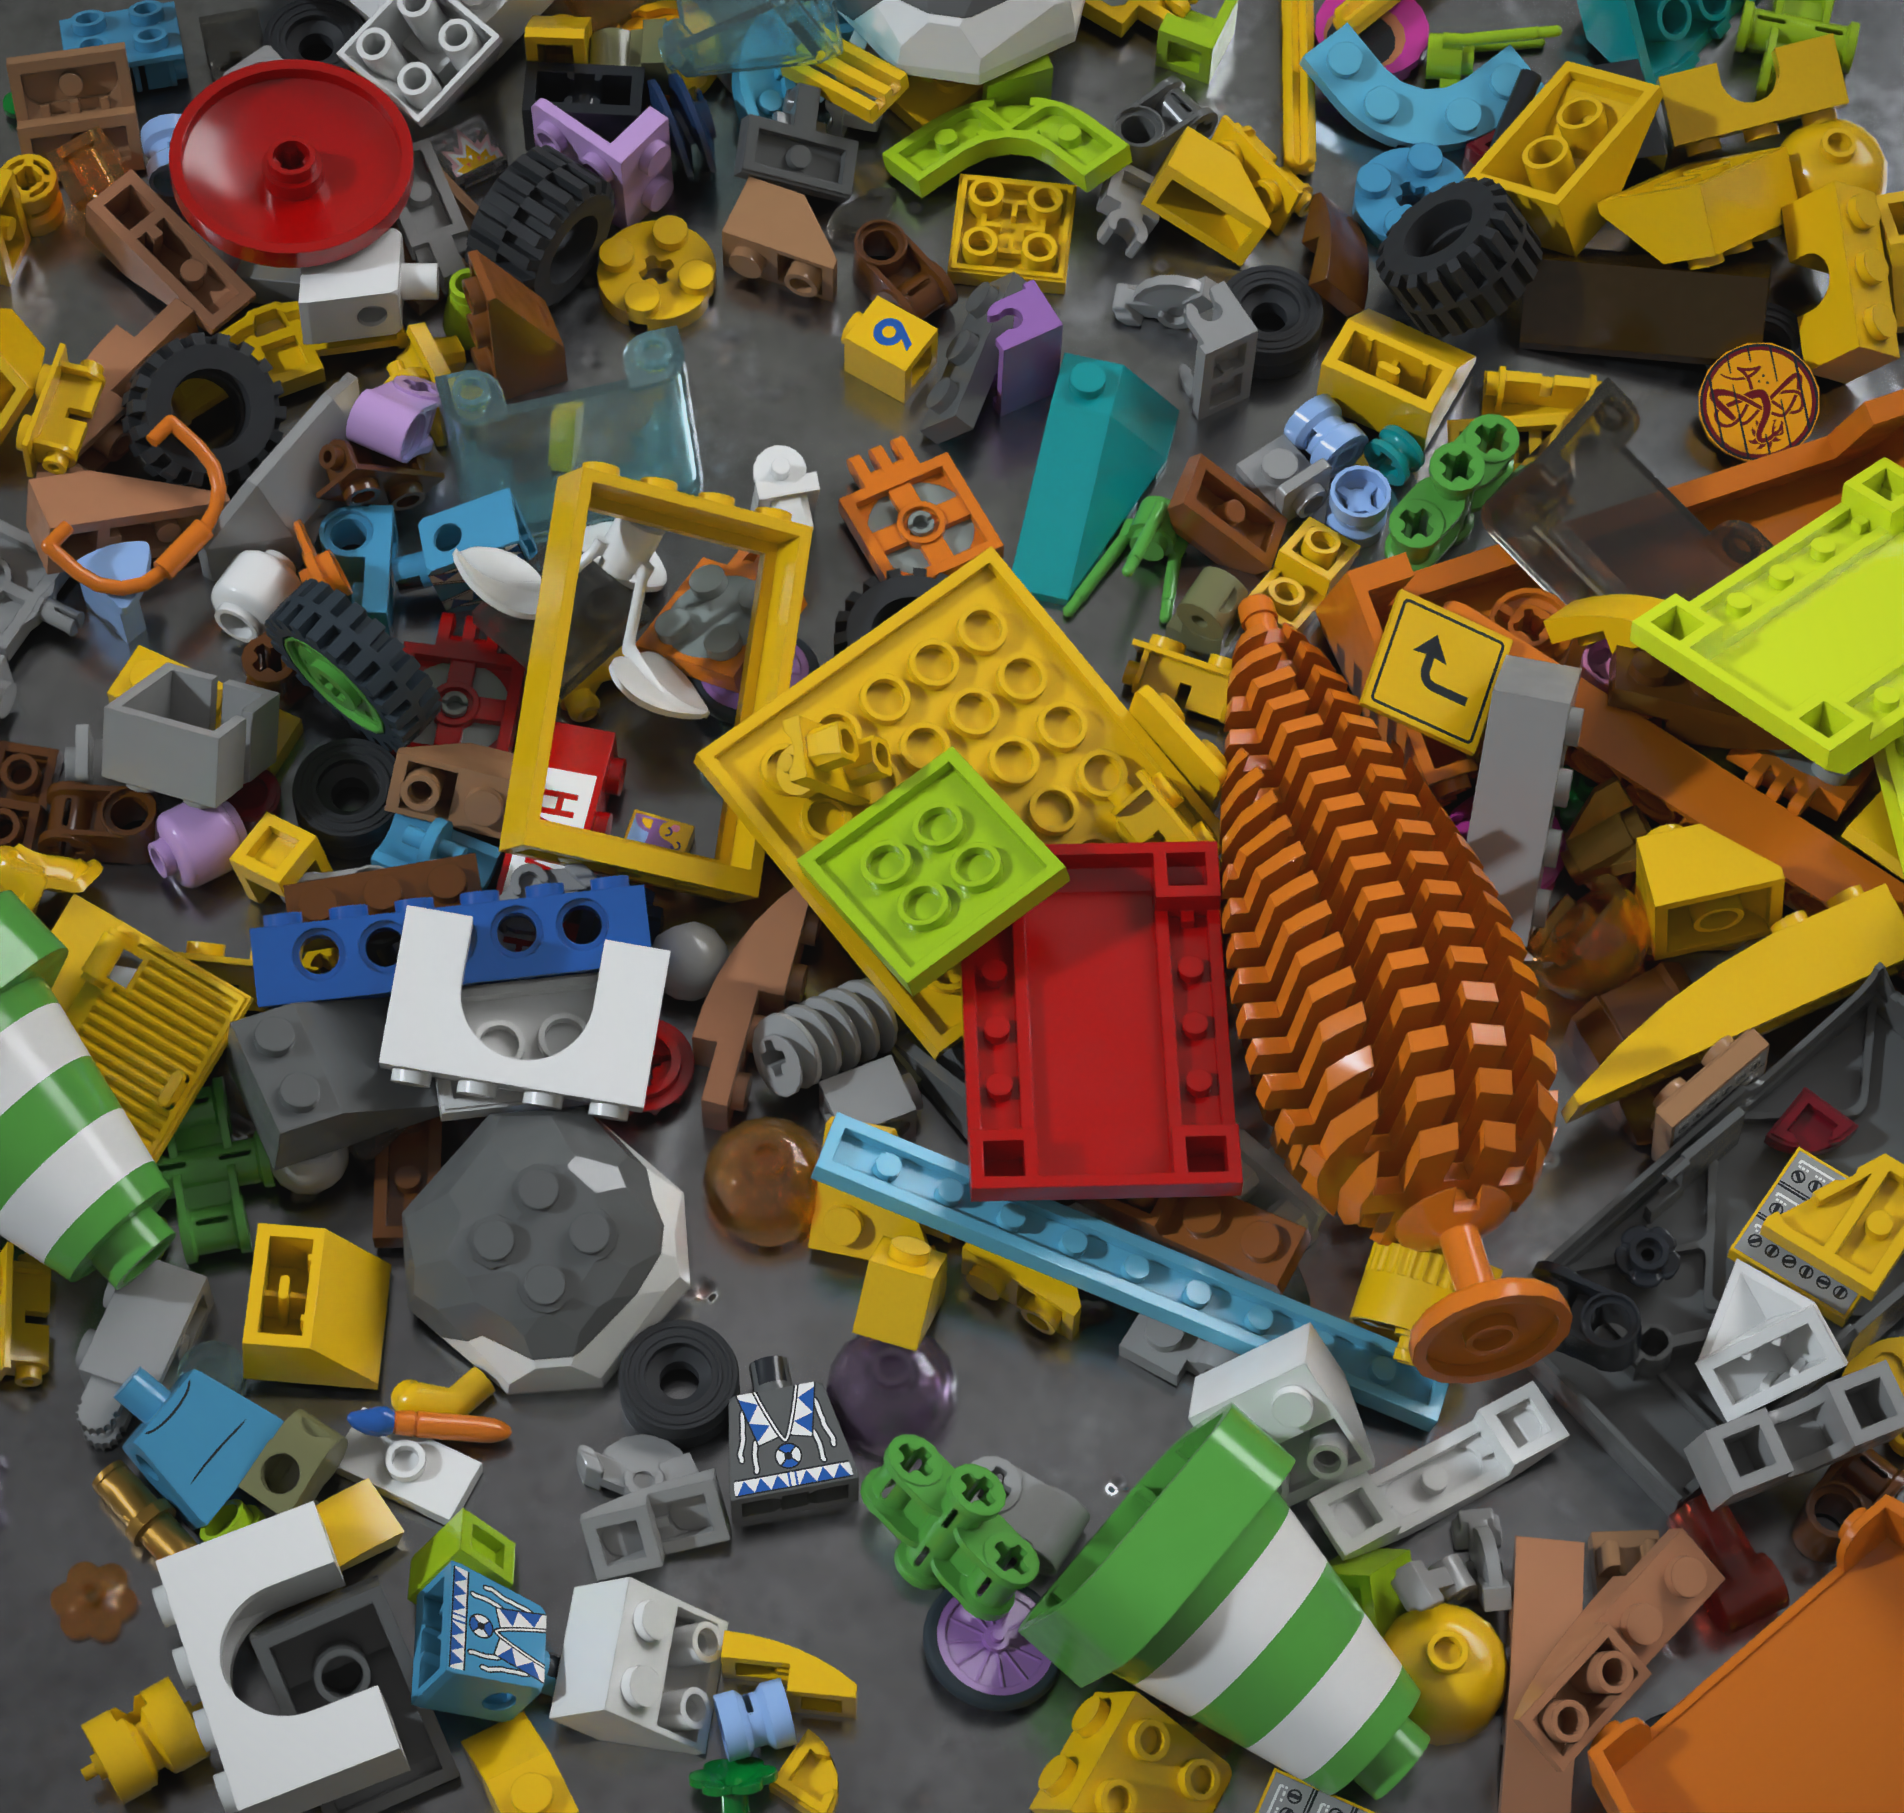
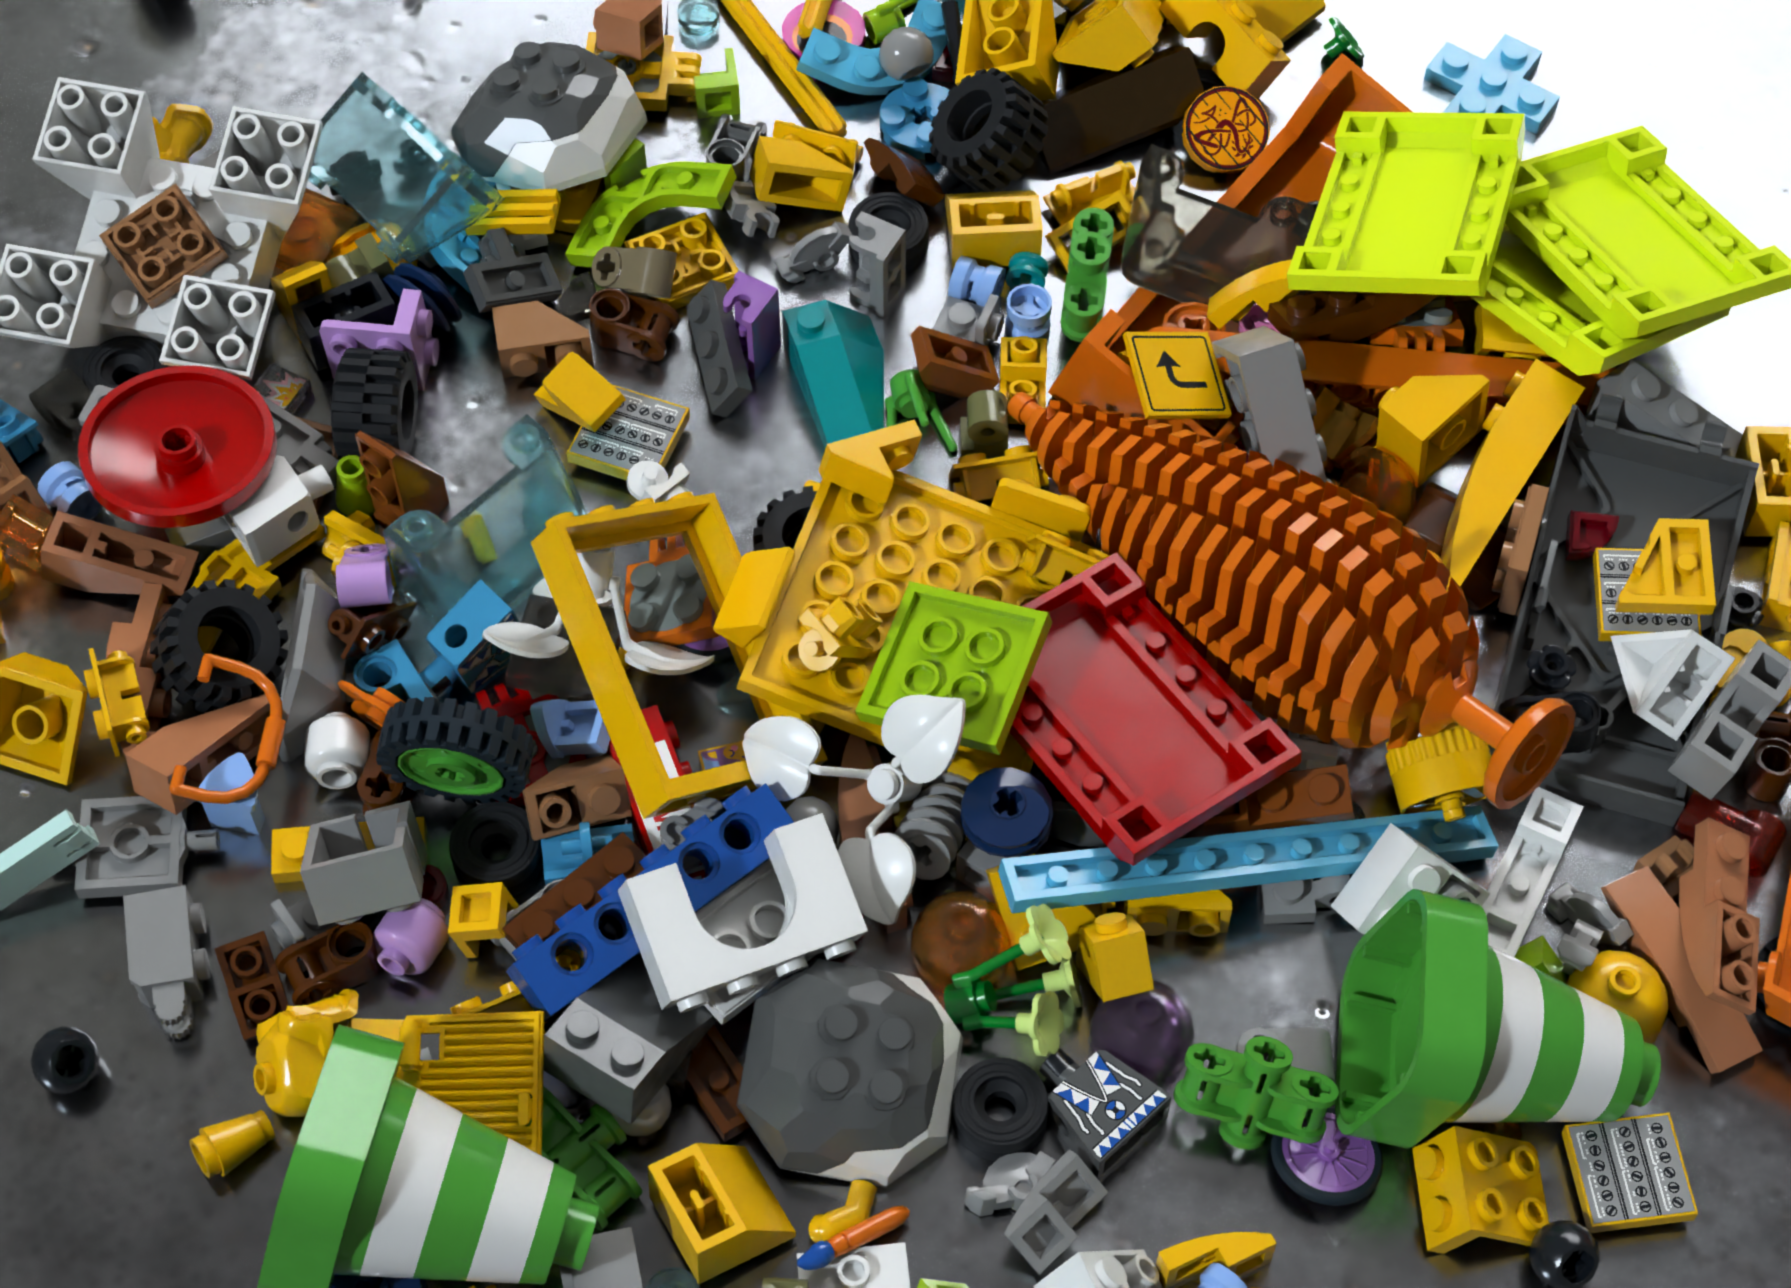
camera: 30 degrees left, 5 degrees down
yellow plate [597,215,717,333] -> none
orange piece [838,436,1004,582] -> none
yellow brick [841,295,938,404] -> none
none -> light blue tile [530,699,610,759]
none -> yellow slope [533,352,626,432]
none -> tile [566,384,690,480]
none -> dark tan piece [592,246,677,299]
none -> yellow slope [713,547,796,648]
none -> white plant [742,694,966,925]
none -> yellow slope [818,419,922,504]
none -> light grey piece [879,26,934,81]
none -> plant [944,903,1083,1056]
none -> dark blue piece [961,767,1053,858]

